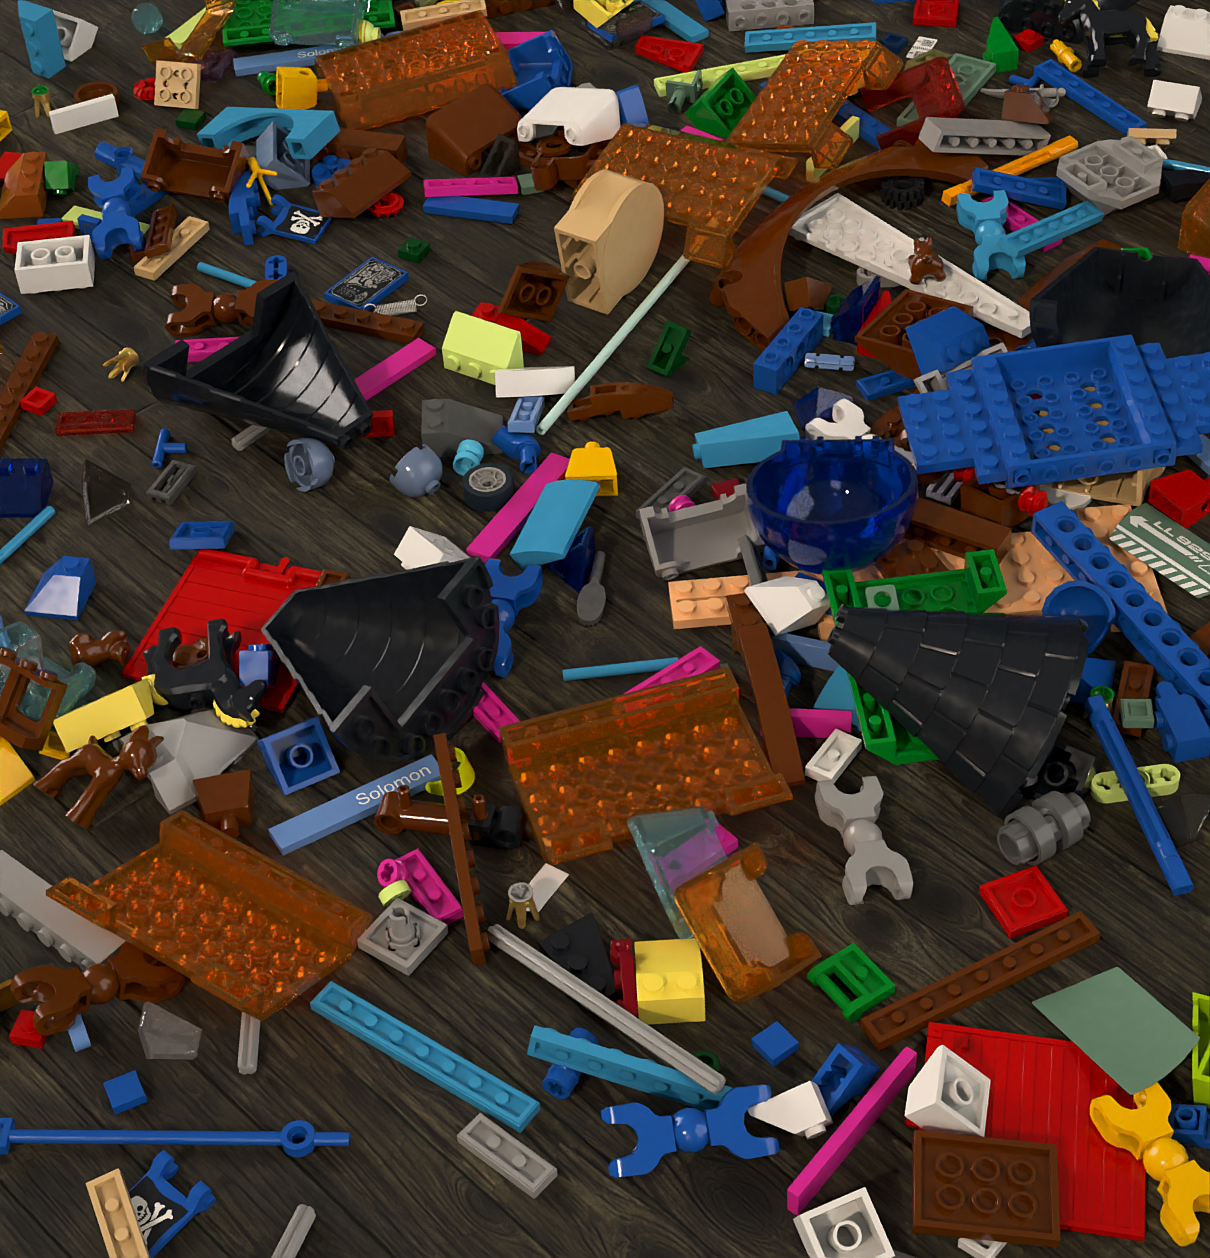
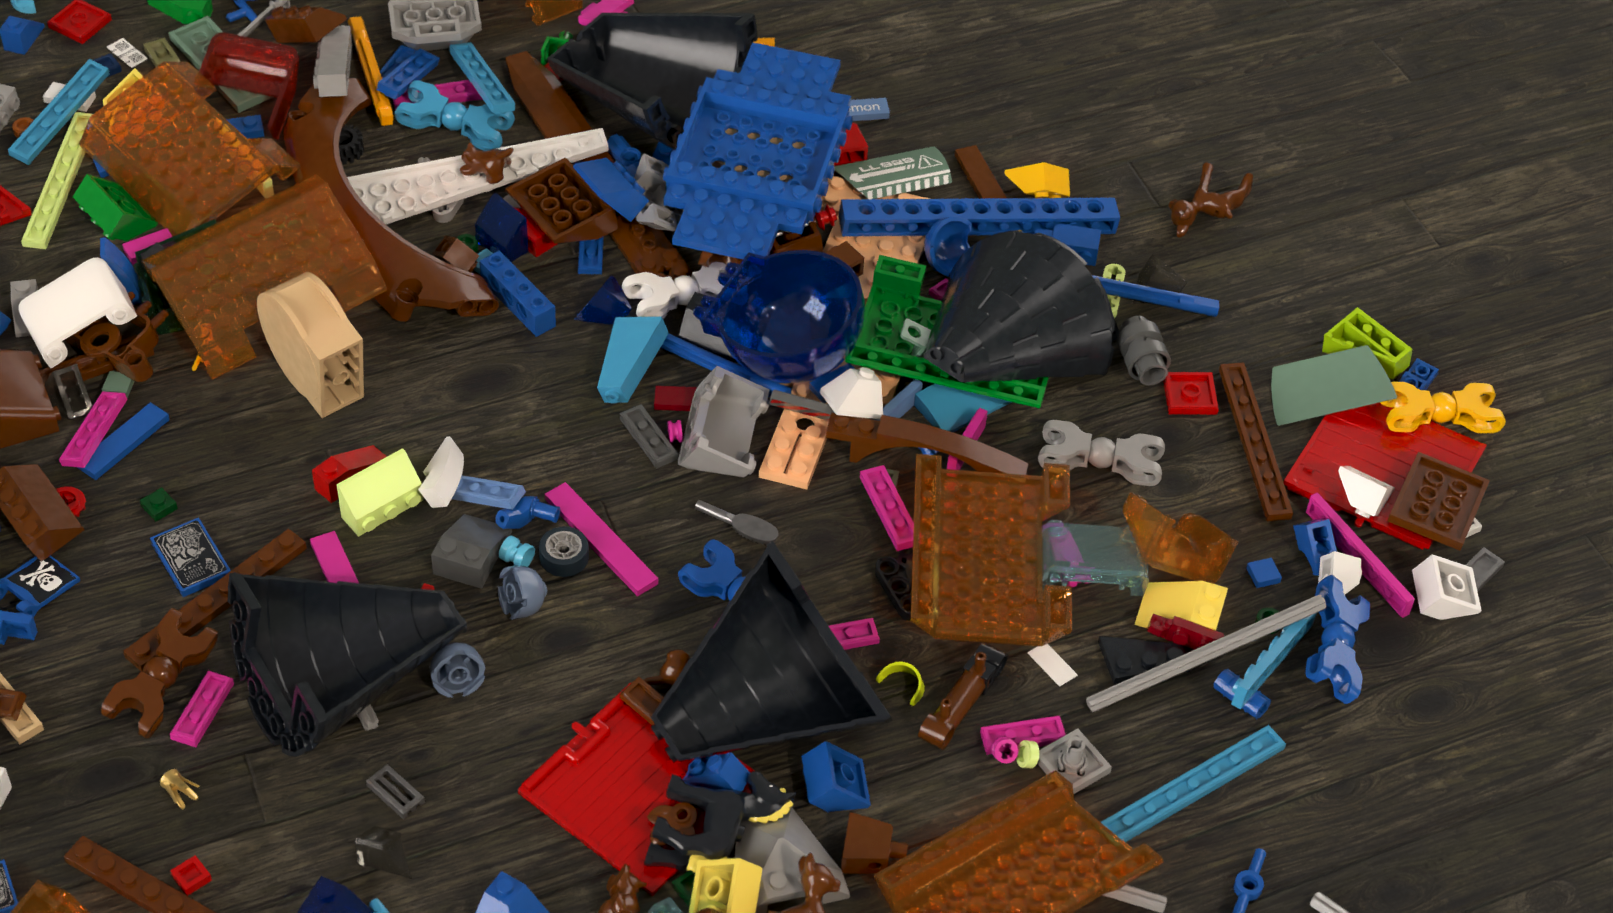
camera: 75 degrees left, 5 degrees up
clear red tile [55,409,136,436] -> none
blue piece [152,428,188,469] -> none
blue plate [169,521,235,549] -> none
dark azure bar [197,262,257,288] -> none
blue beam [265,255,289,280] -> none
medium blue tile [268,754,441,856] -> none
white piece [364,295,427,316] -> none
white slope [394,526,471,570] -> none
reddish brown plate [433,733,490,966] -> none
light grey tile [457,1113,558,1199] -> none
reddish brown slope [498,261,570,321] -> none
piece [506,882,540,929] -> none
dark azure slope [510,480,600,570] -> none
light aqua piece [536,212,725,435] -> none
clear blue slope [547,526,596,593] -> none
dark azure bar [562,657,678,681] -> none
yellow torso [565,442,618,496] -> none
reddish brown slope [567,382,674,421] -> none
dark green slope [647,320,692,377] -> none
sand green bracket [665,70,703,114] -> none
medium blue axle [804,353,855,371] -> none
white plate [805,729,862,783] -> none
green plate [807,943,895,1023] -> none

